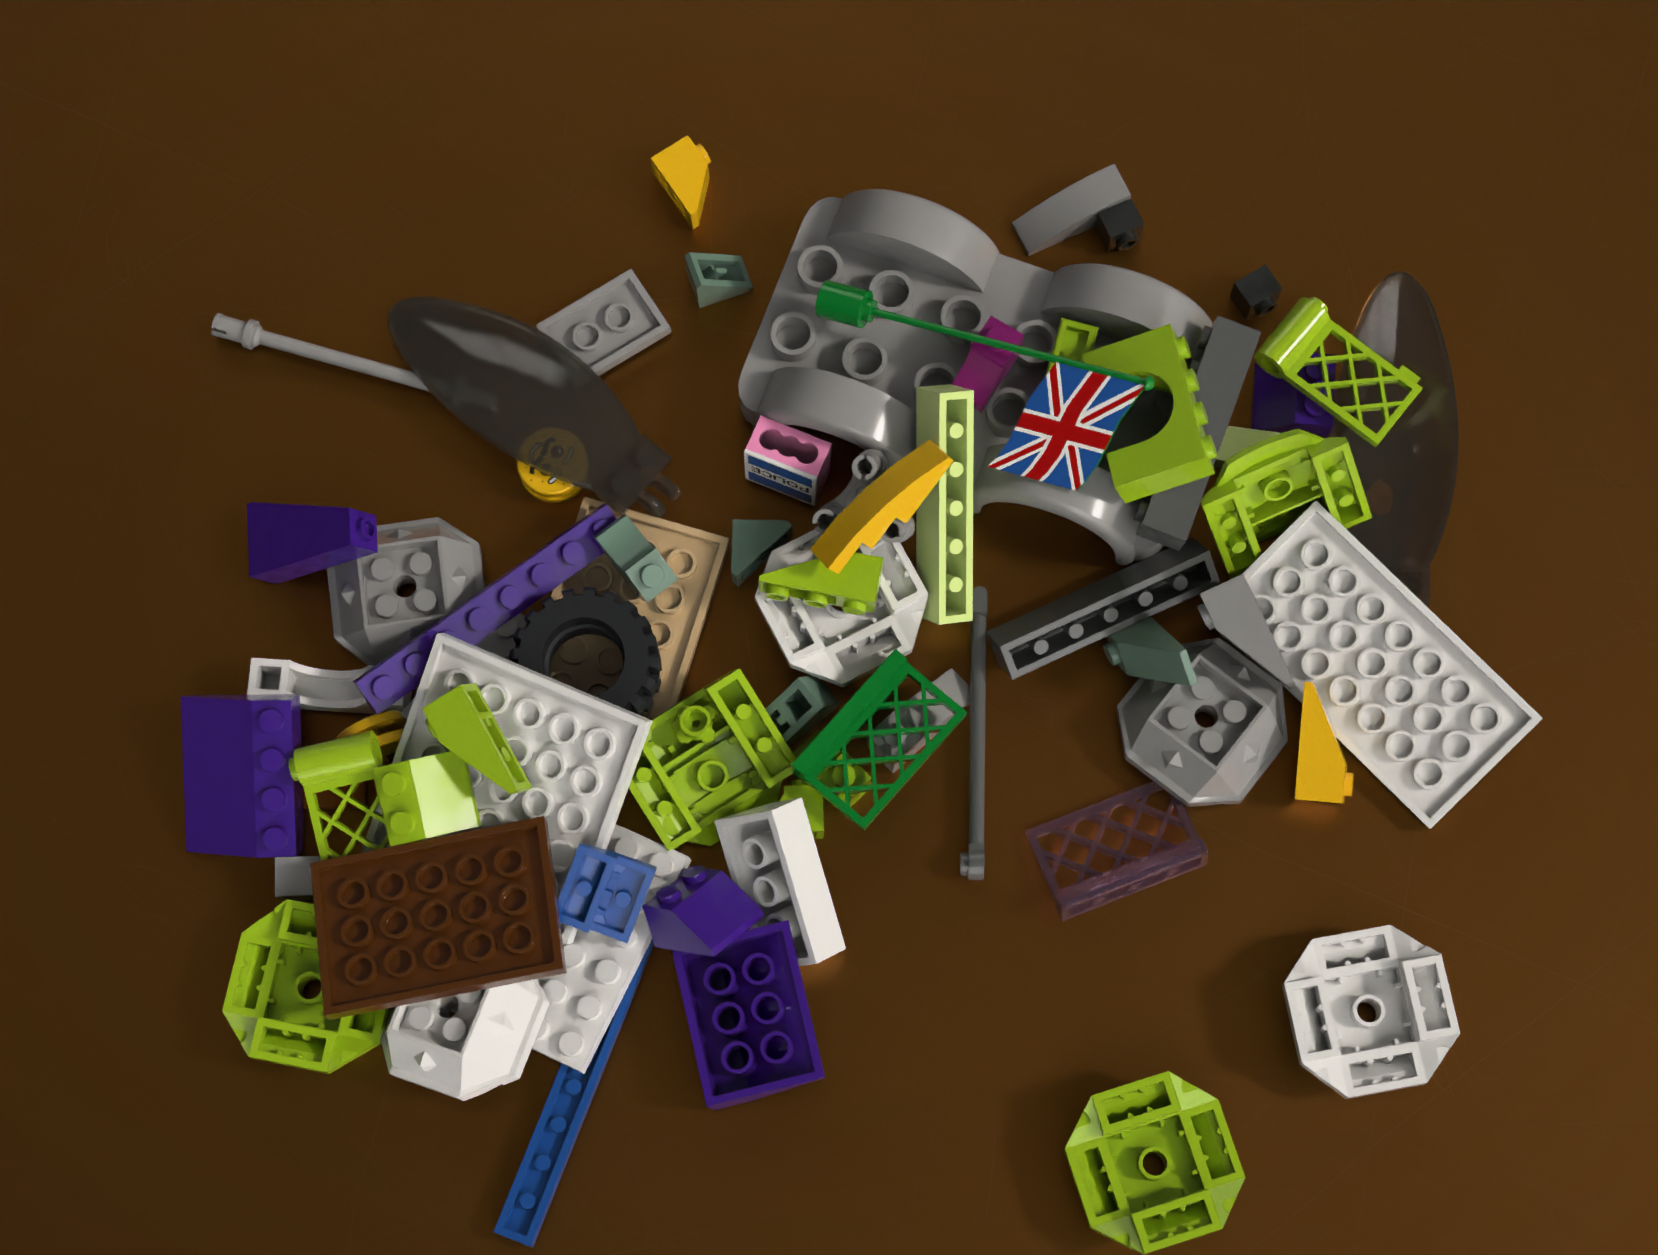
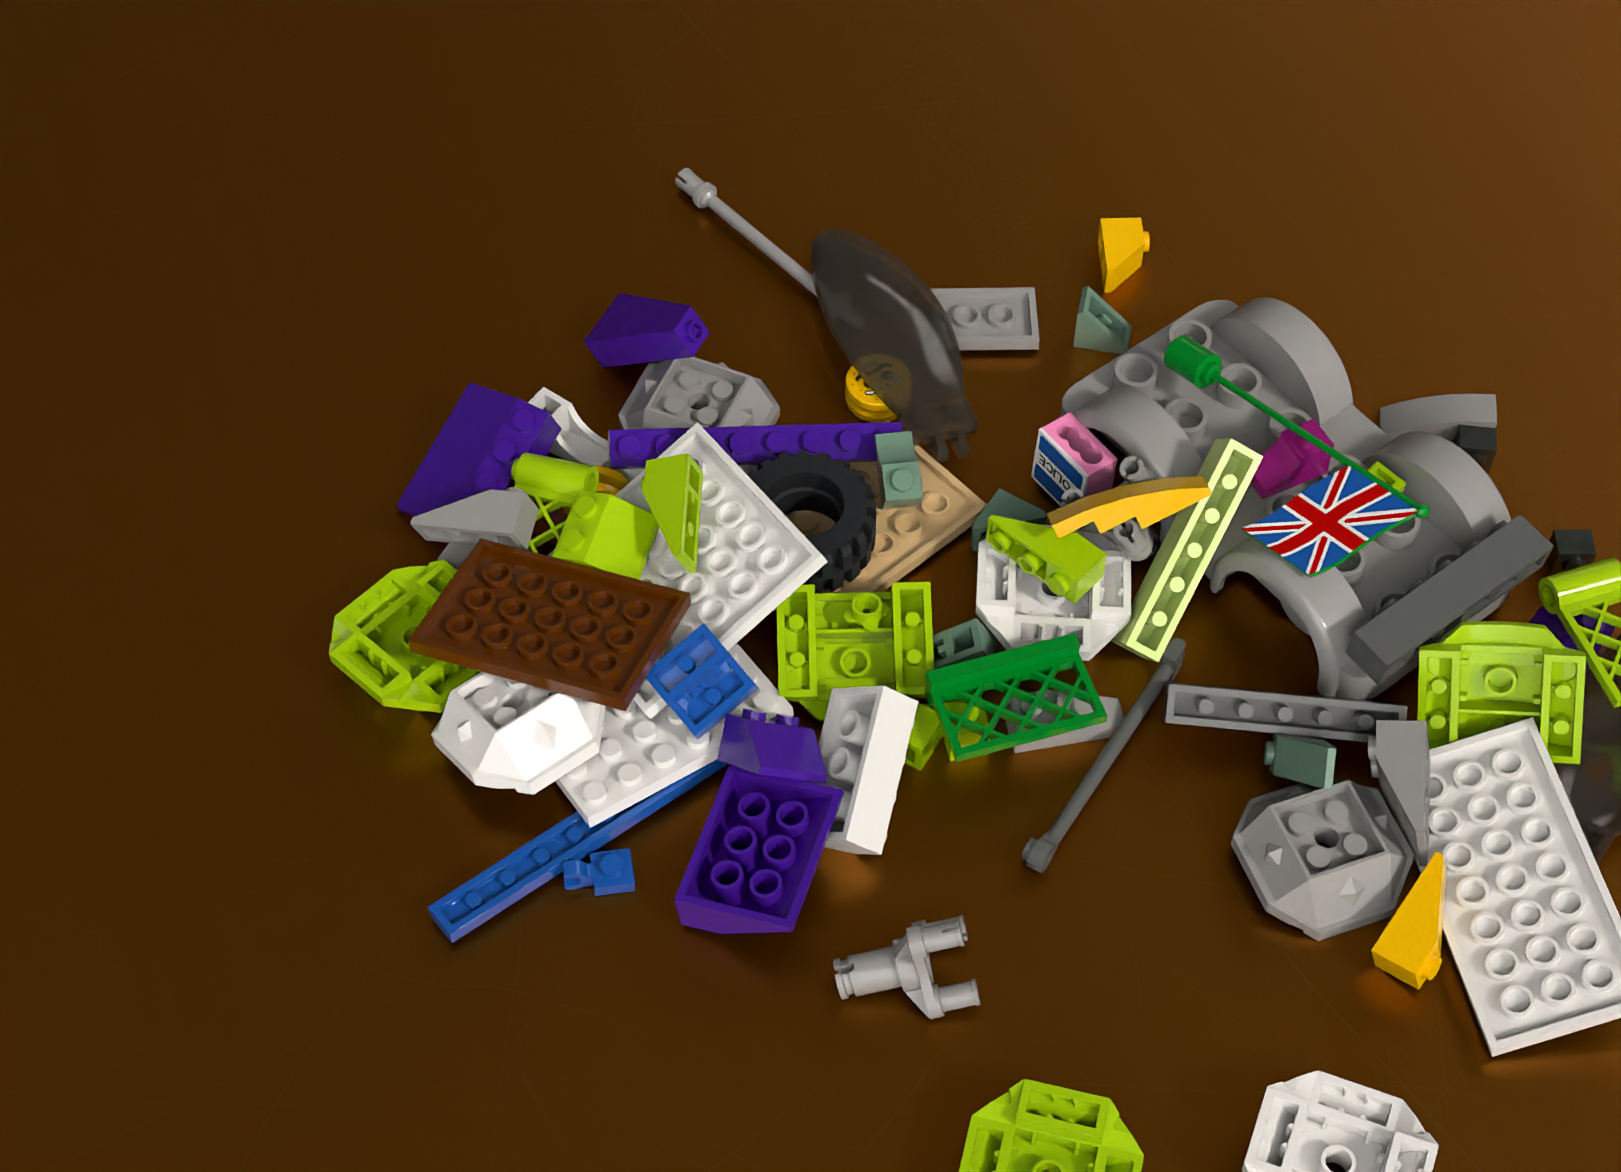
camera: 30 degrees right, 20 degrees down
fence [1025,781,1208,921] -> none
lime arch [1082,324,1217,504] -> none
none -> light grey slope [411,487,539,550]
none -> blue plate [563,848,635,896]
none -> light grey wheel [833,915,981,1019]

